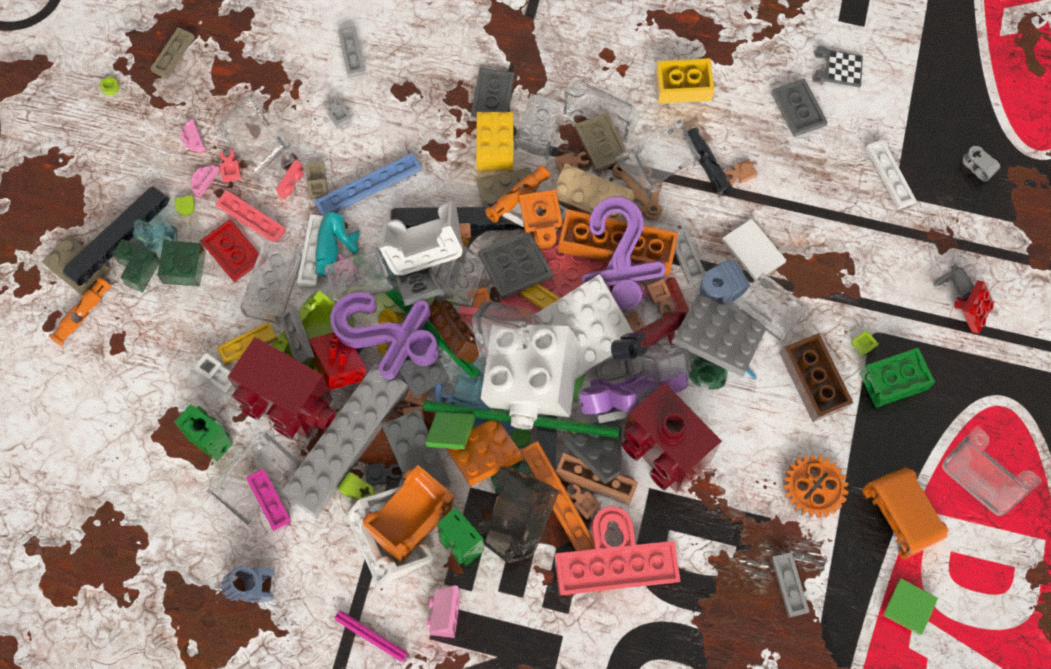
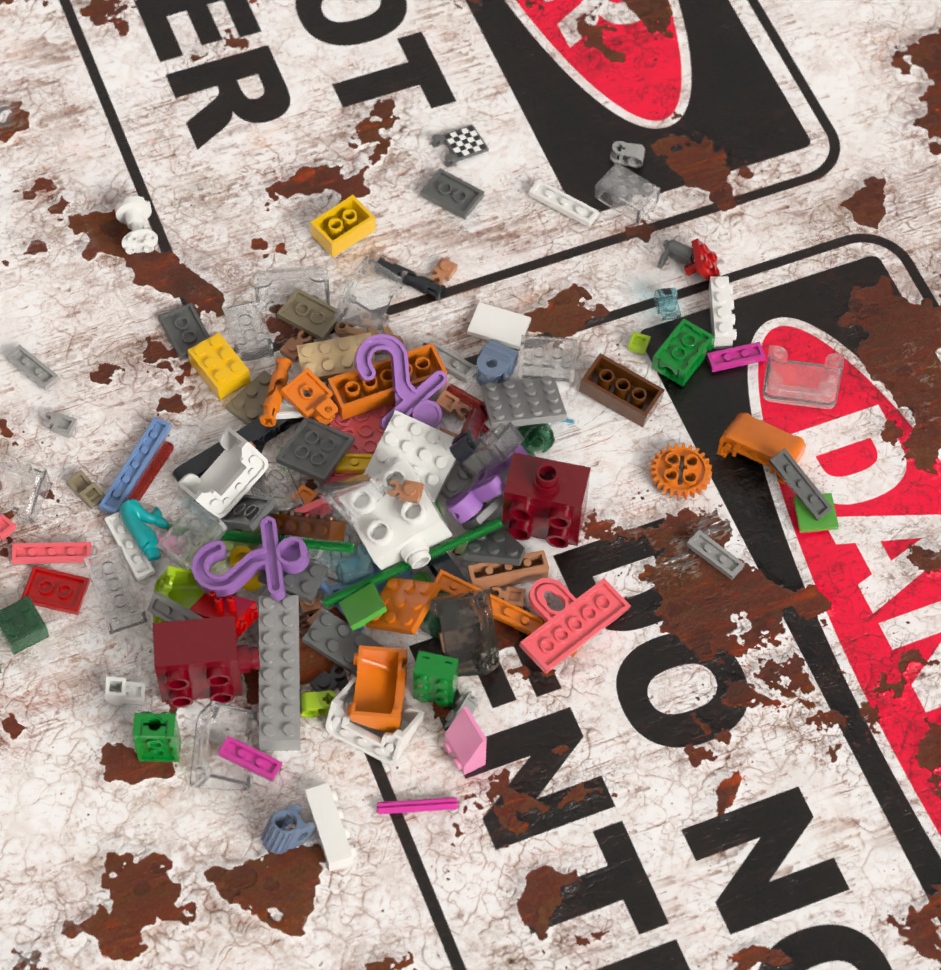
camera: 35 degrees left, 10 degrees down
yellow tile [216,321,277,365] -> none
coral plate [276,160,304,200] -> none
none -> clear red axle [128,441,174,501]
none -> white brick [305,783,356,871]
none -> nougat plate [387,480,424,504]
none -> light grey hinge [444,691,478,728]
none -> clear brick [595,162,660,224]
none -> clear light blue brick [654,287,681,321]
none -> dark pink plate [706,342,766,372]
none -> white brick [708,276,737,350]
none -> dark grey plate [769,448,833,521]

